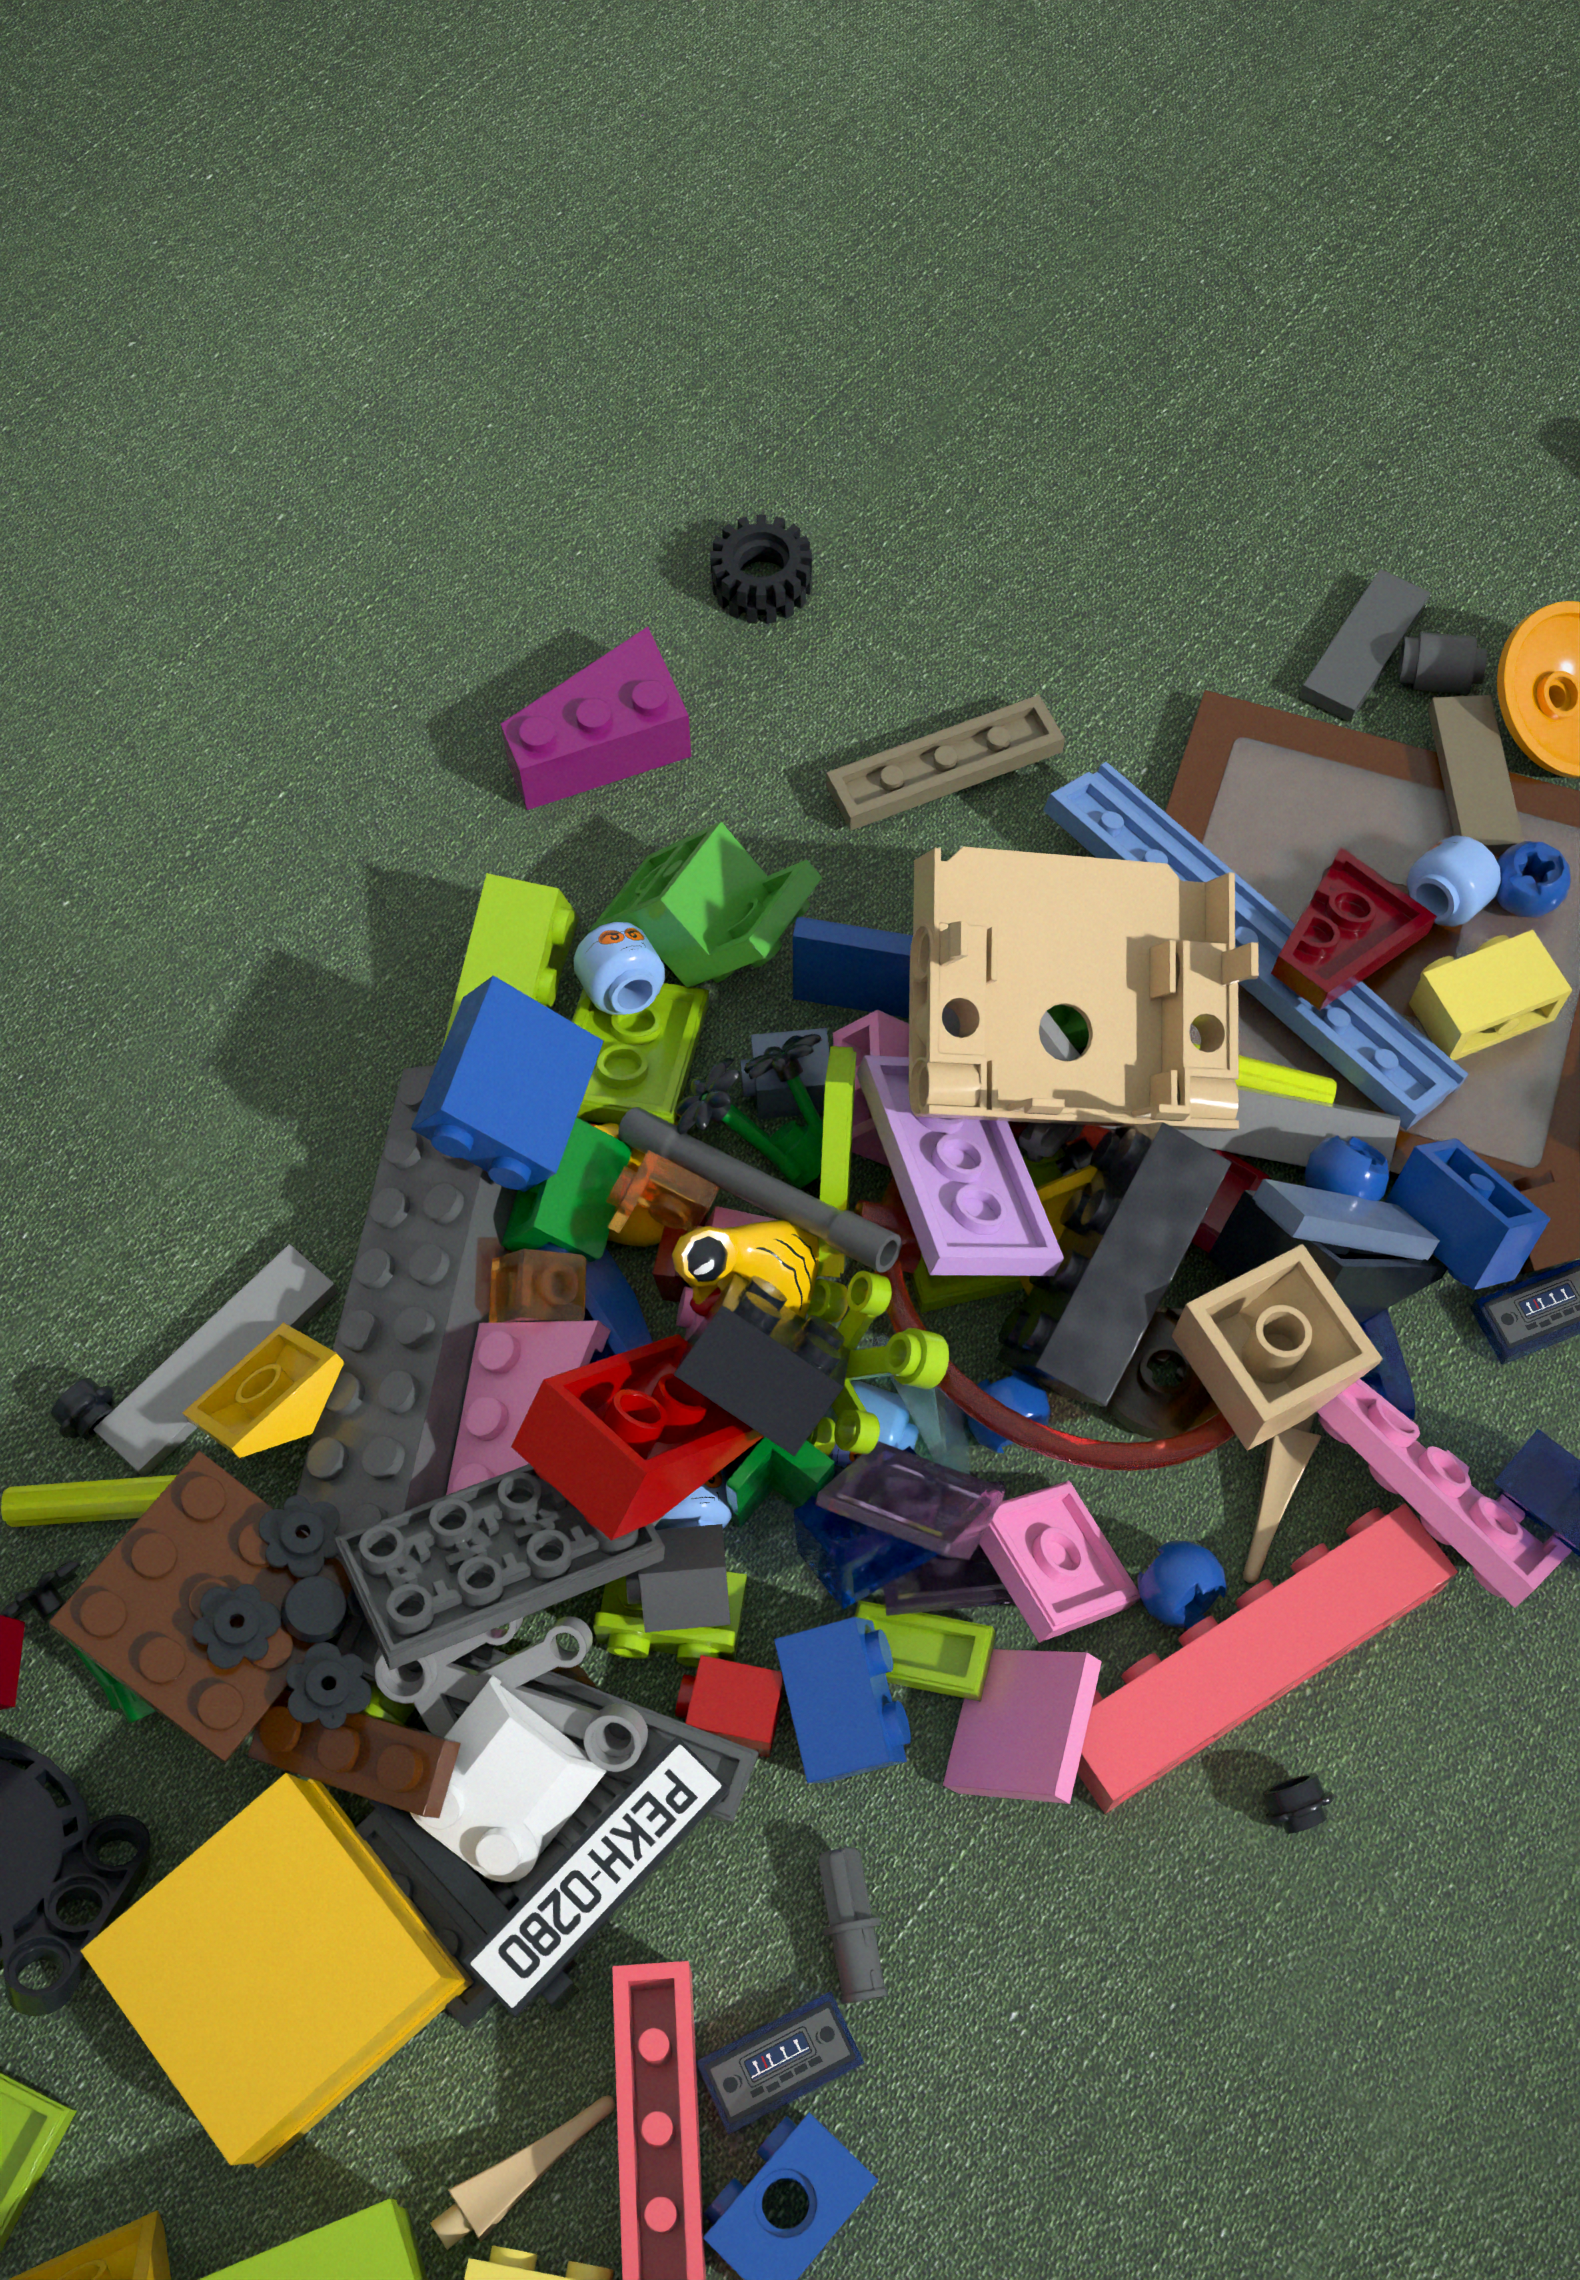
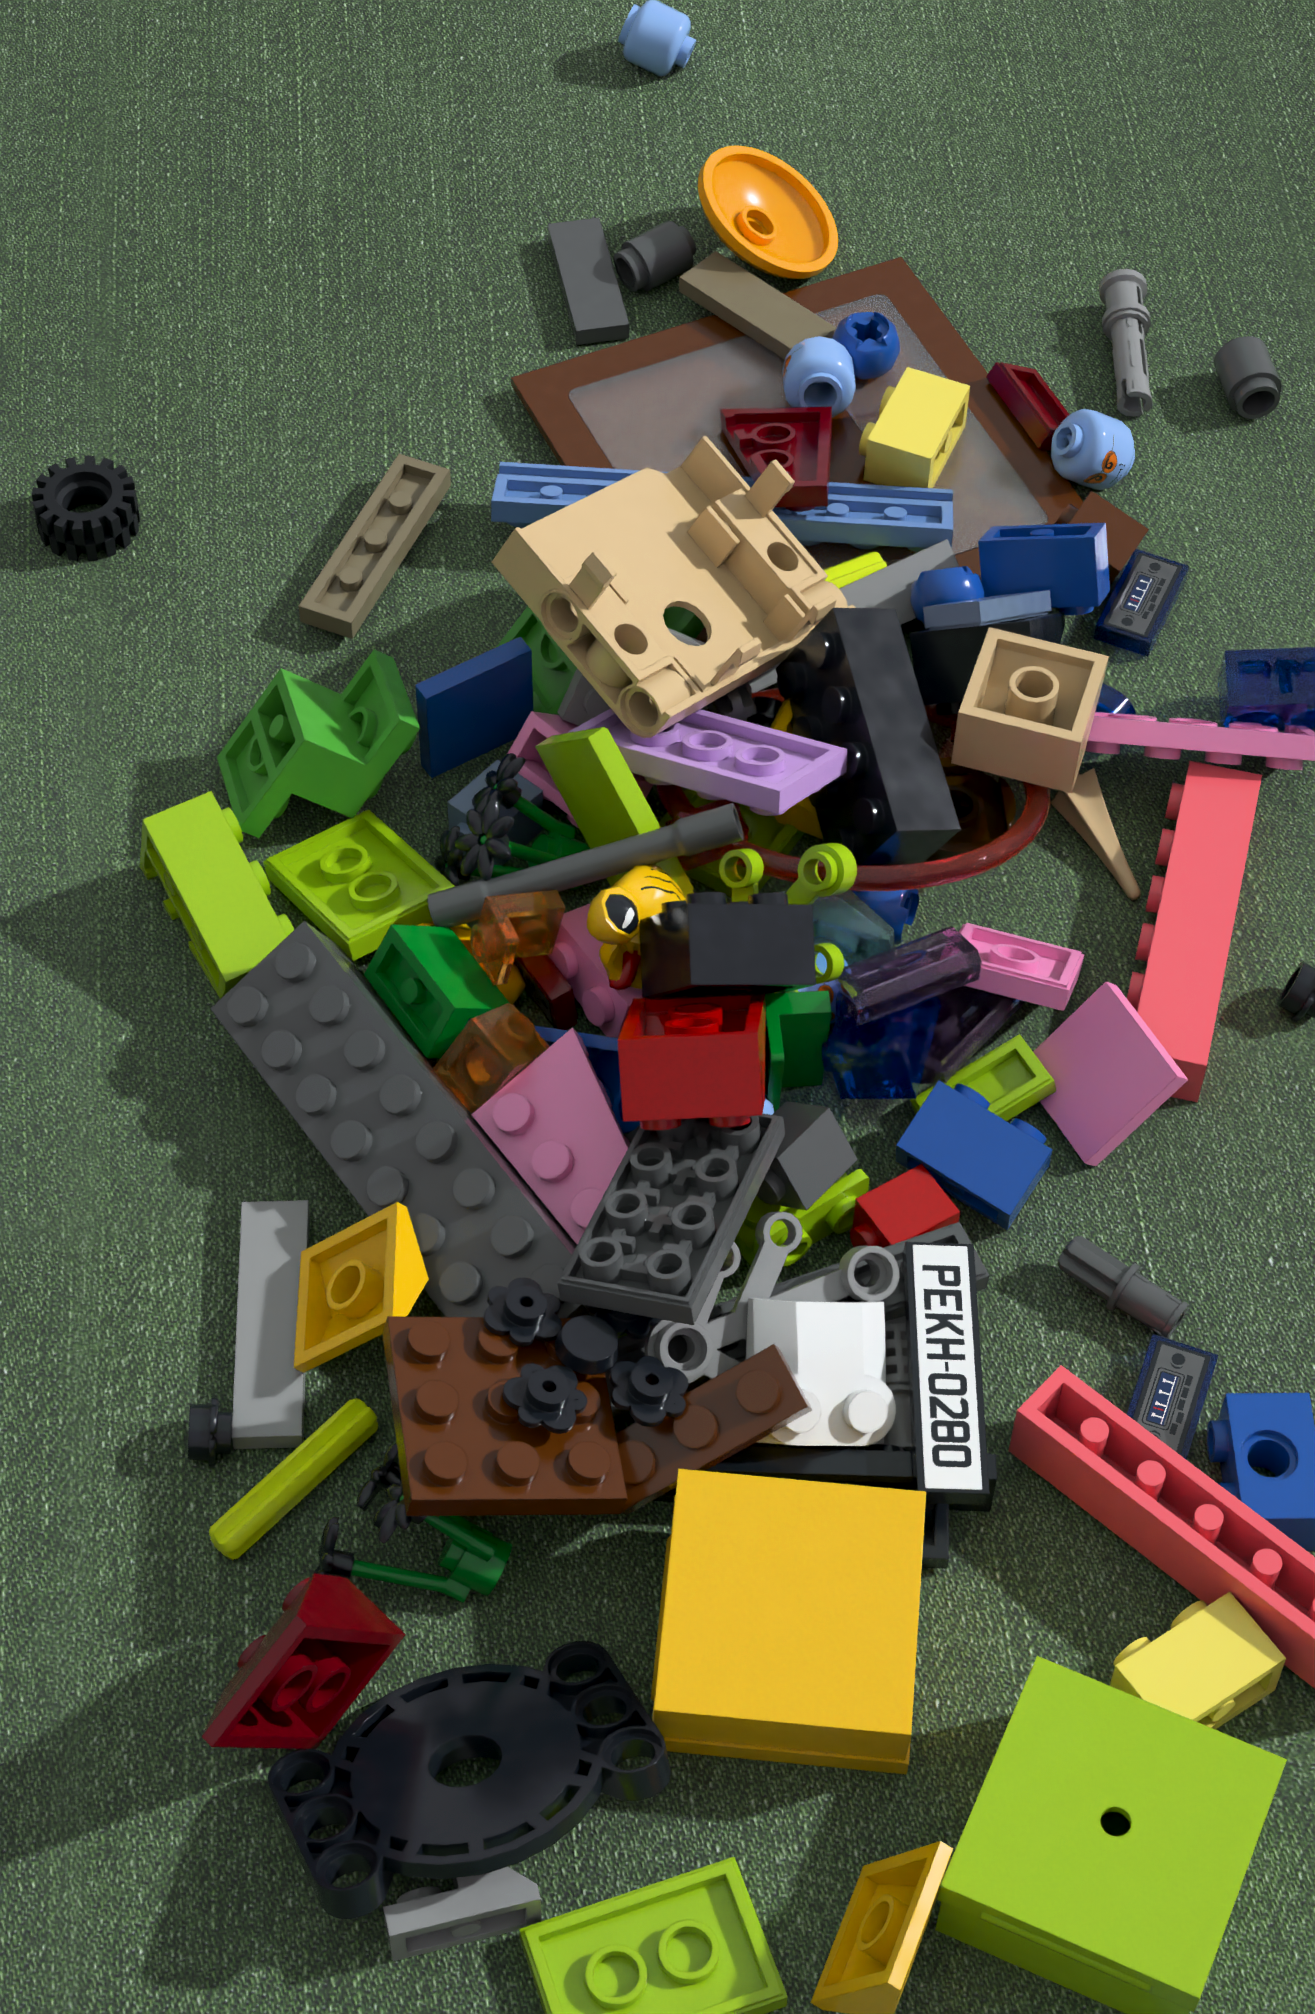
camera: 45 degrees left, 10 degrees down
blue brick [411,975,603,1192] -> none
tan piece [430,2095,616,2250] -> none
magenta wedge [500,626,692,810] -> none
light blue head [573,922,665,1015] -> none
blue piece [1137,1540,1227,1629] -> none

